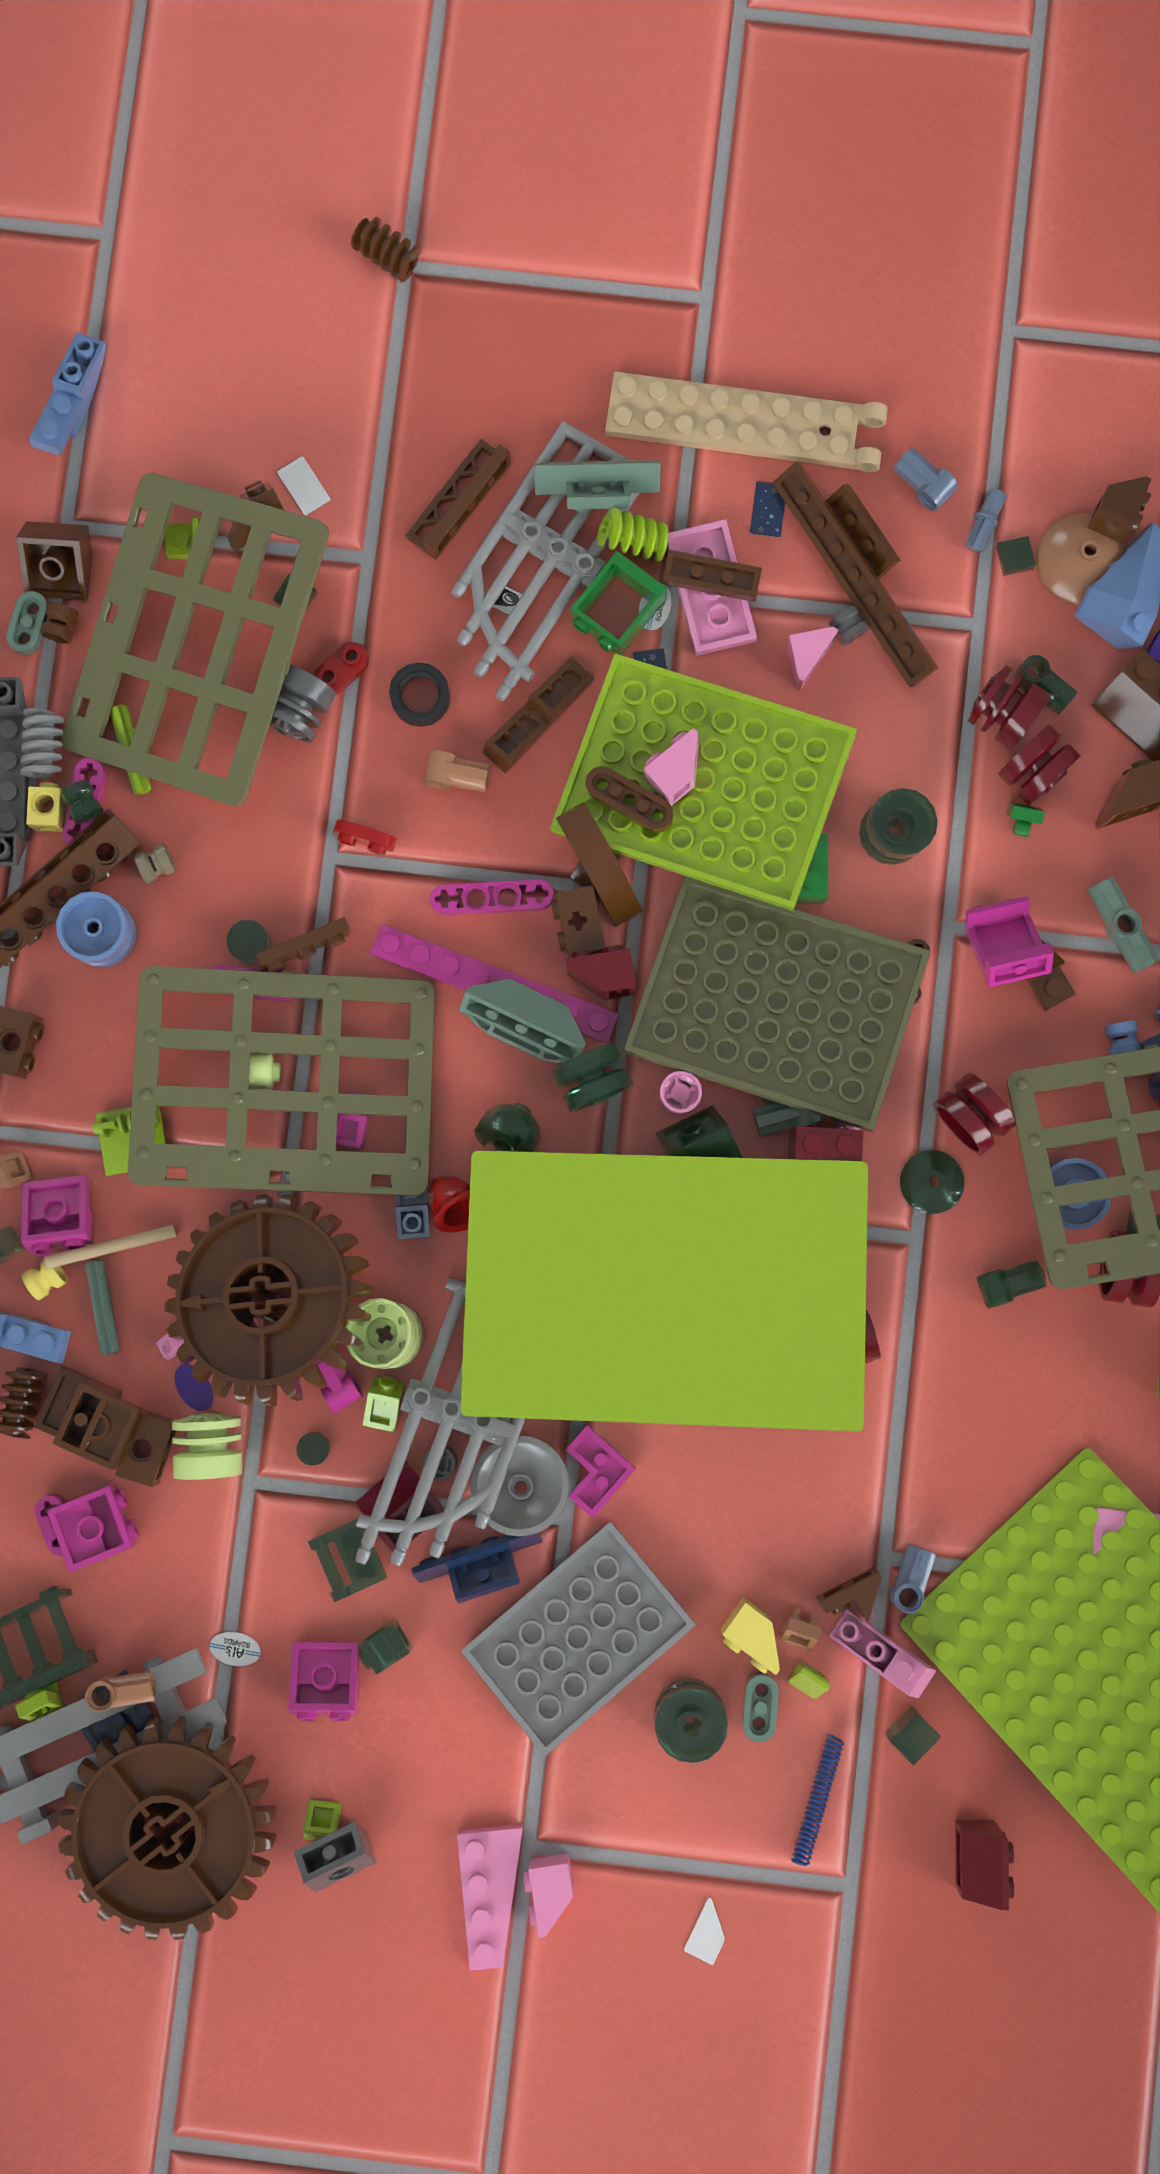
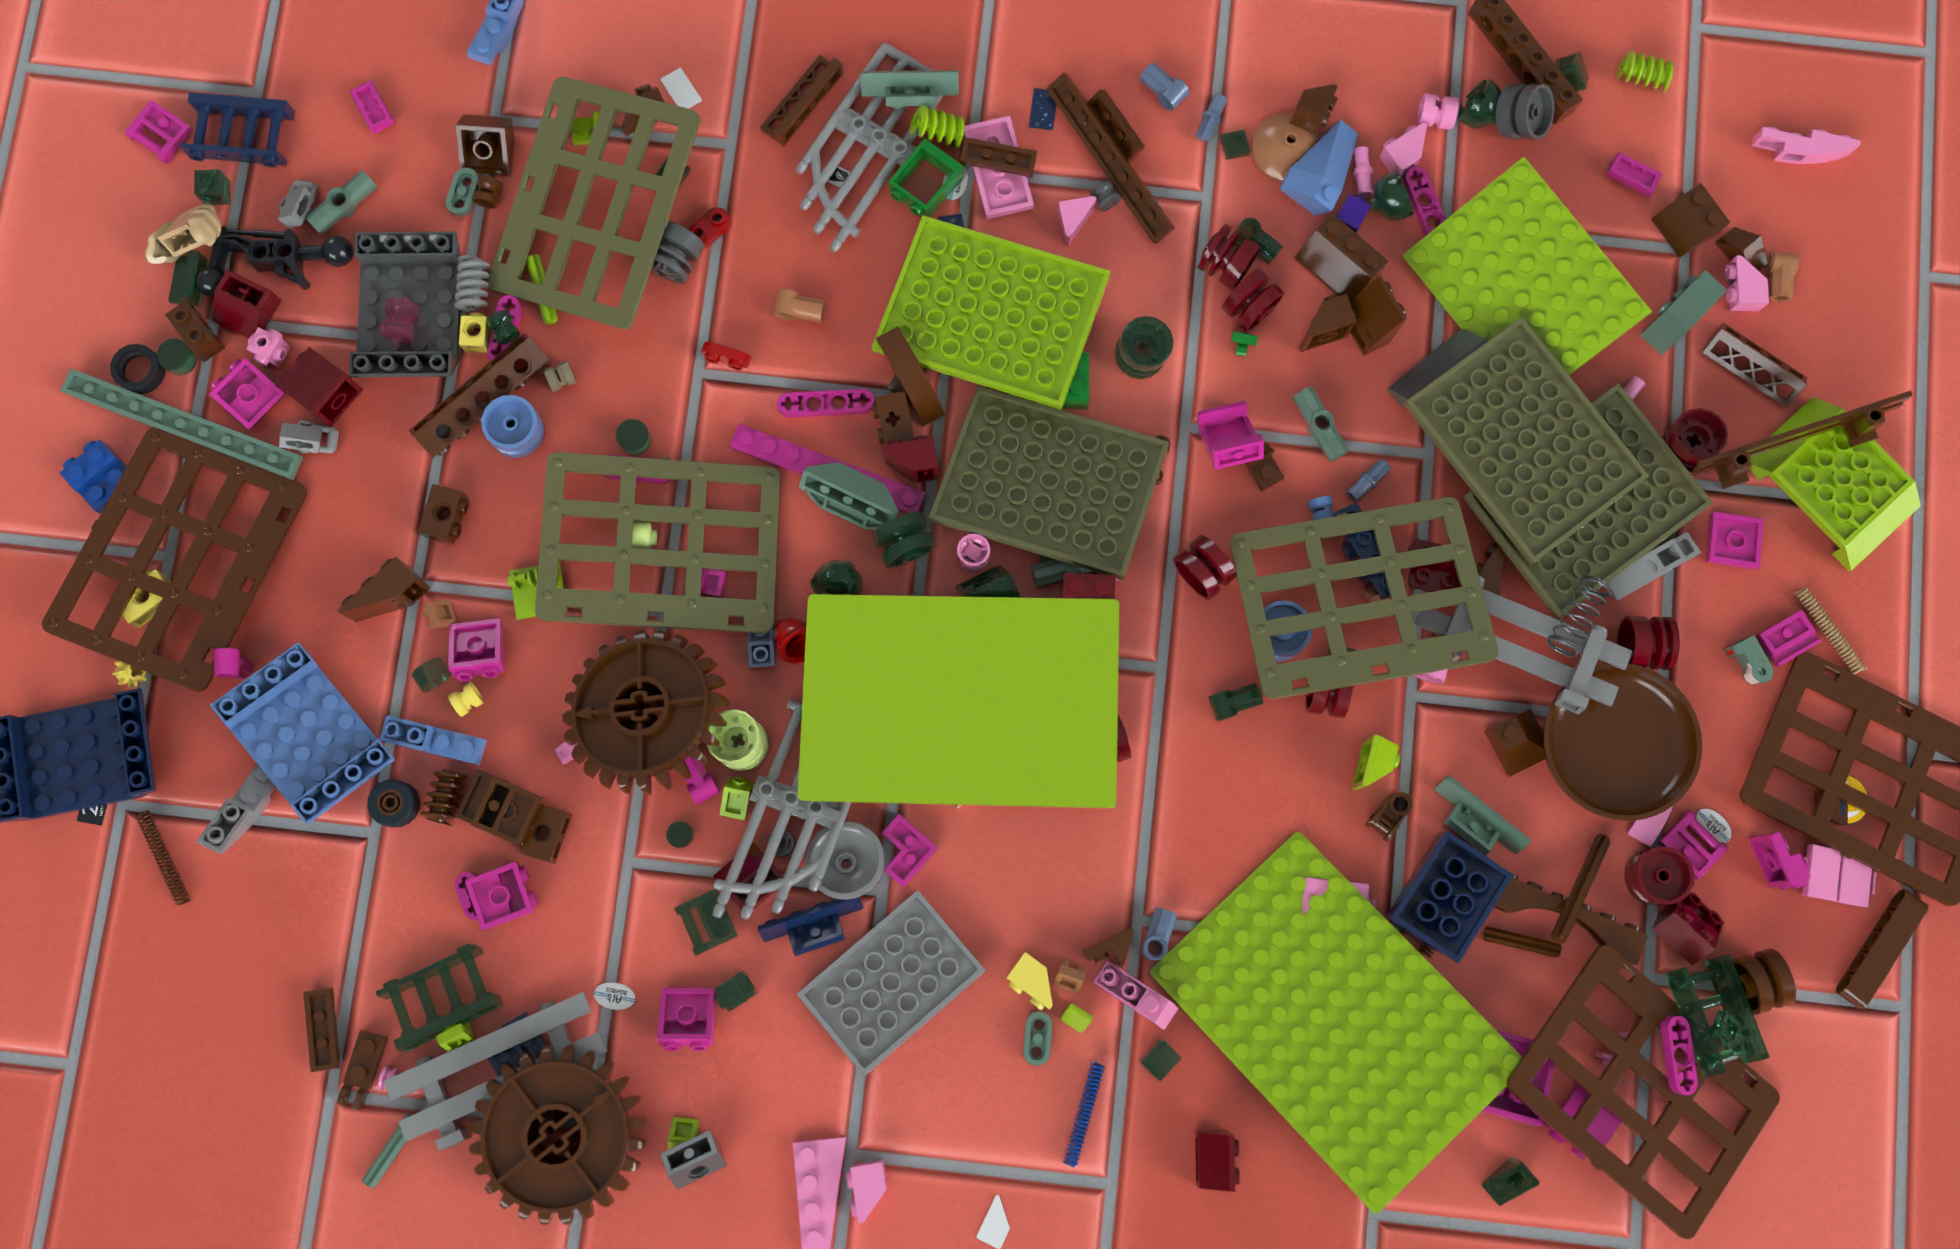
camera: 10 degrees left, 5 degrees down
tan bar [44,1225,176,1269] -> none
sand green axle [85,1259,119,1355] -> none
nougat piece [85,1670,157,1712] -> none
yellowish green wheel [172,1413,242,1480] -> none
dark purple sticker [175,1364,214,1411] -> none
reddish brown plate [256,917,350,972] -> none
black tyre [389,662,450,727] -> none
reddish brown slope [483,657,594,774] -> none
reddish brown plate [585,766,674,833] -> none
tan hinge [605,371,888,473] -> none
bright pink slope [643,728,699,806] -> none
clear green wheel [653,1678,728,1763] -> none
clear green dish [900,1150,964,1214] -> none

